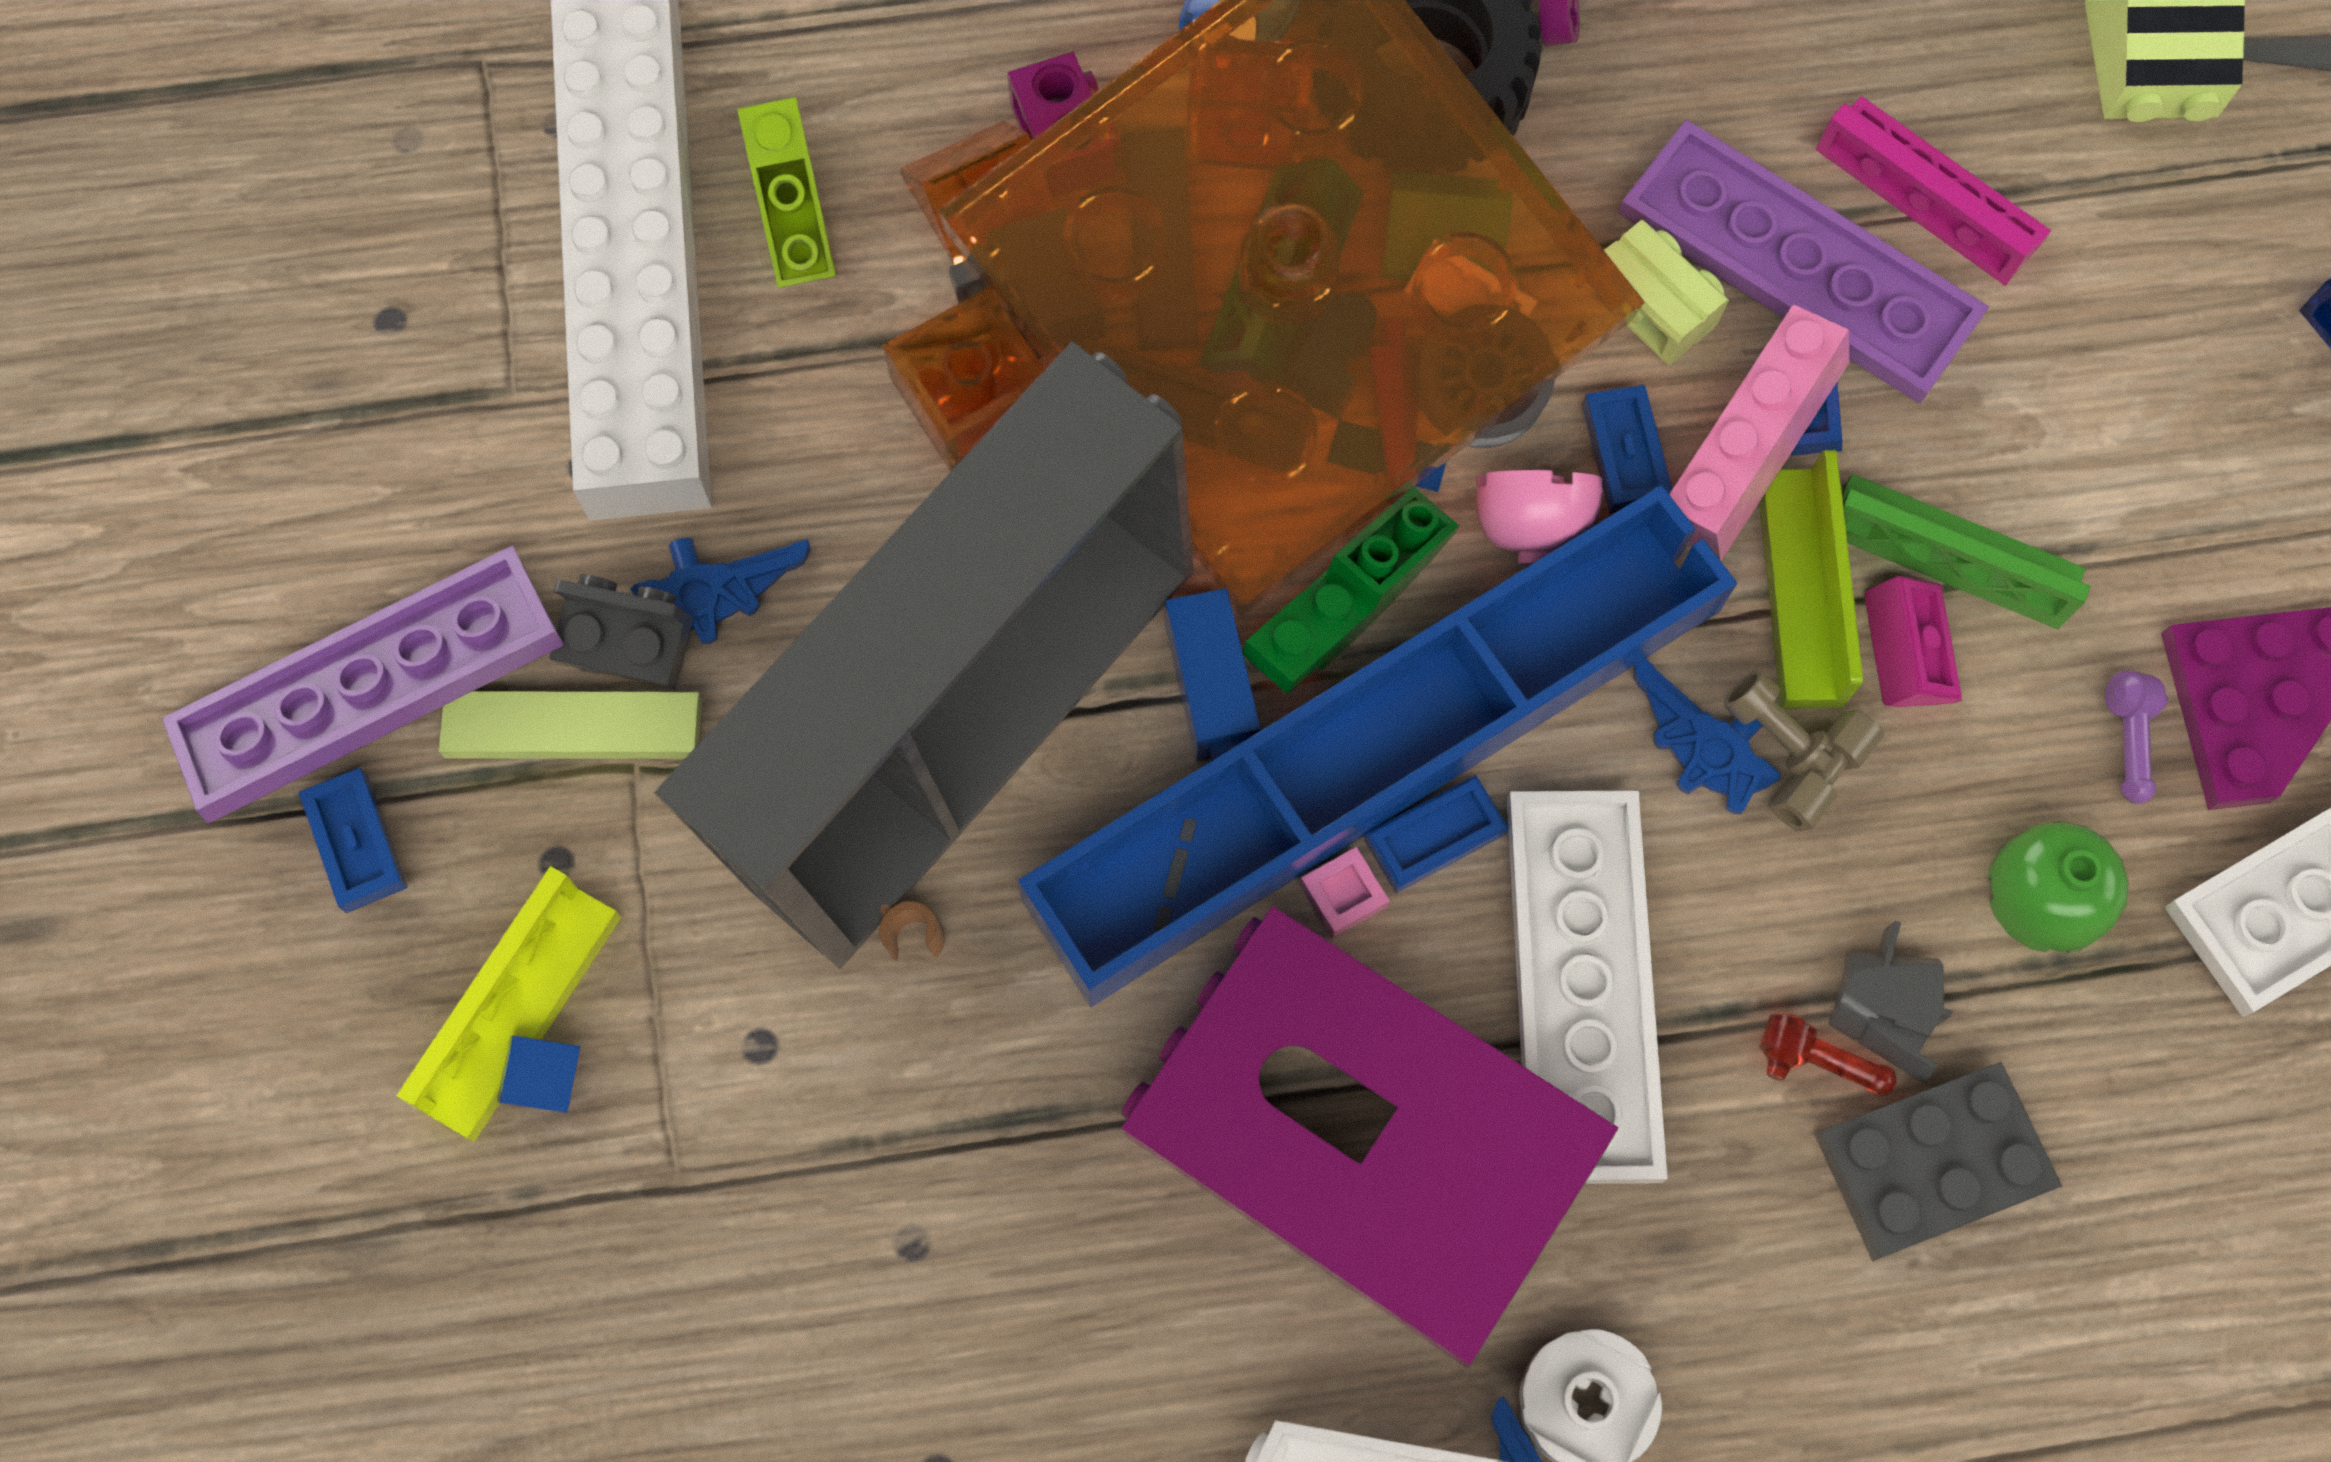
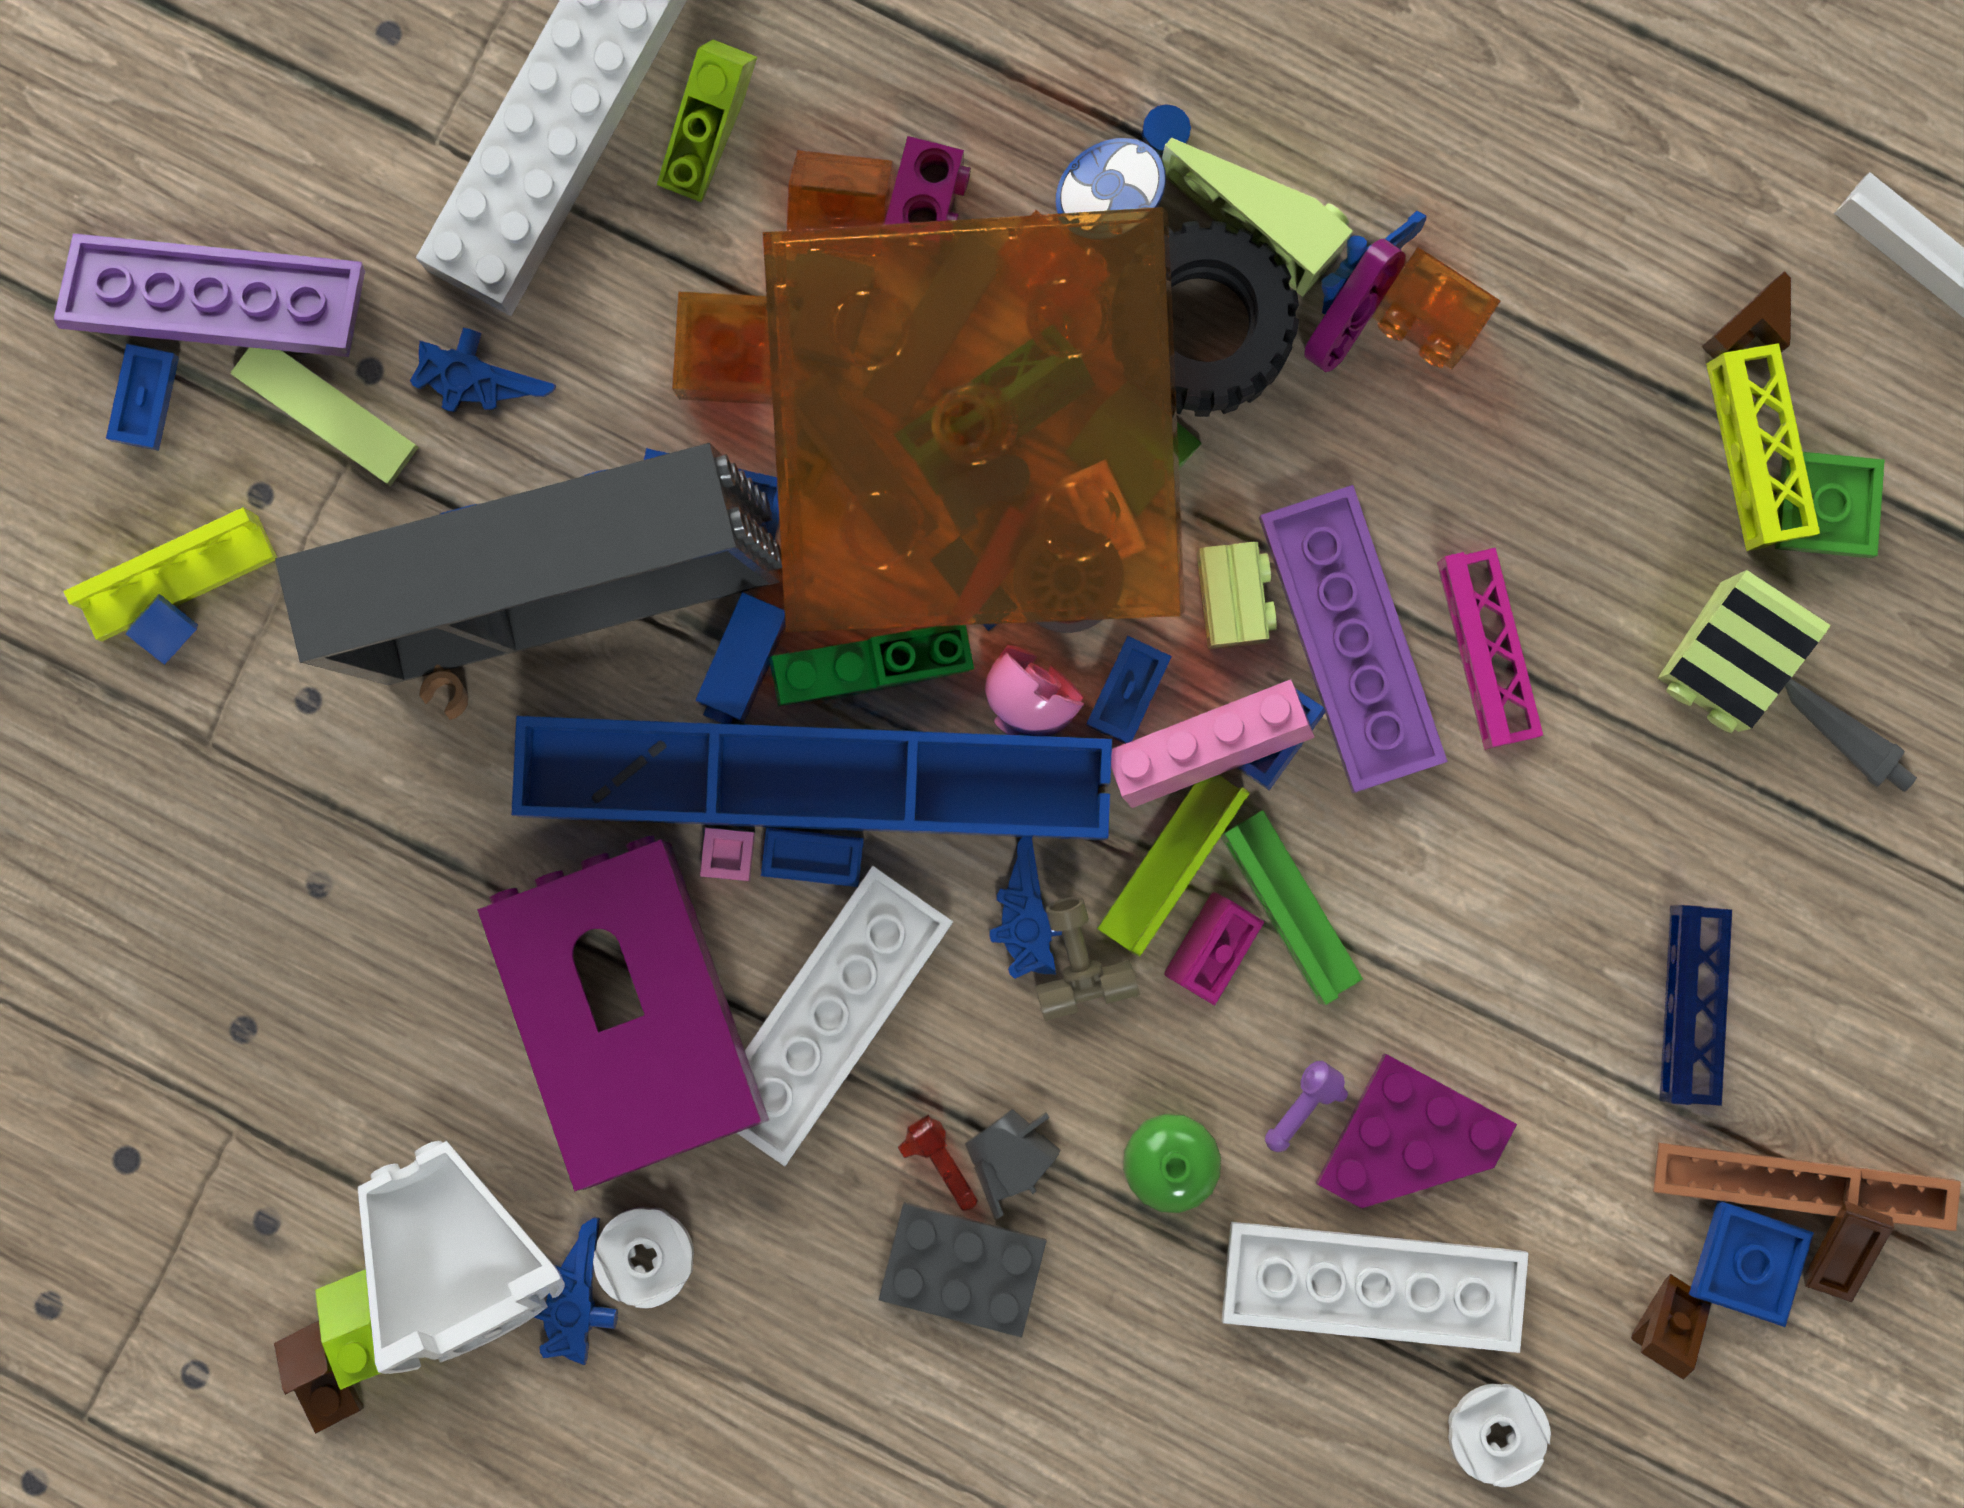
camera: 35 degrees right, 15 degrees up
dark grey bracket [549,574,694,689] -> none

